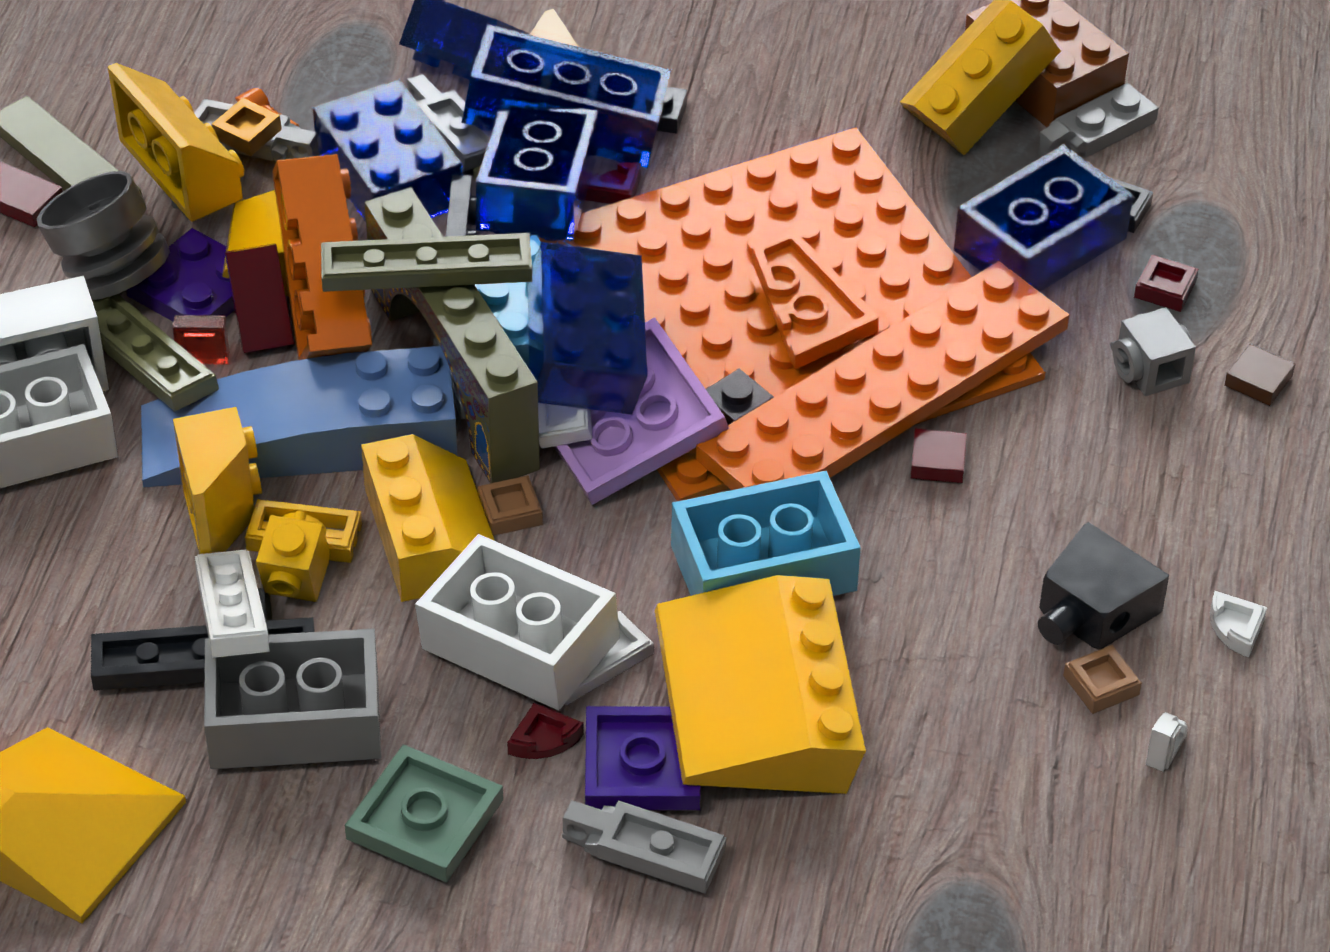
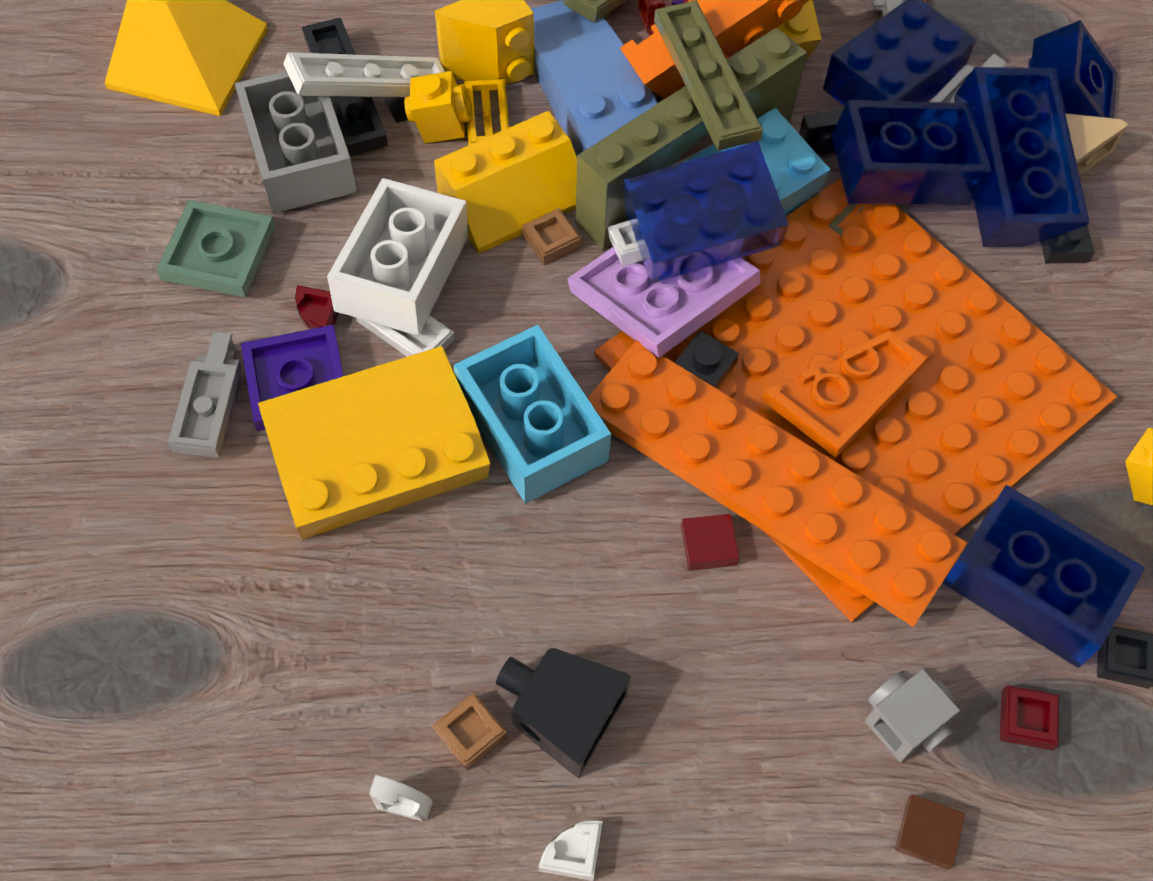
camera: 75 degrees right, 15 degrees up
dark red tile [584,163,641,204] -> none

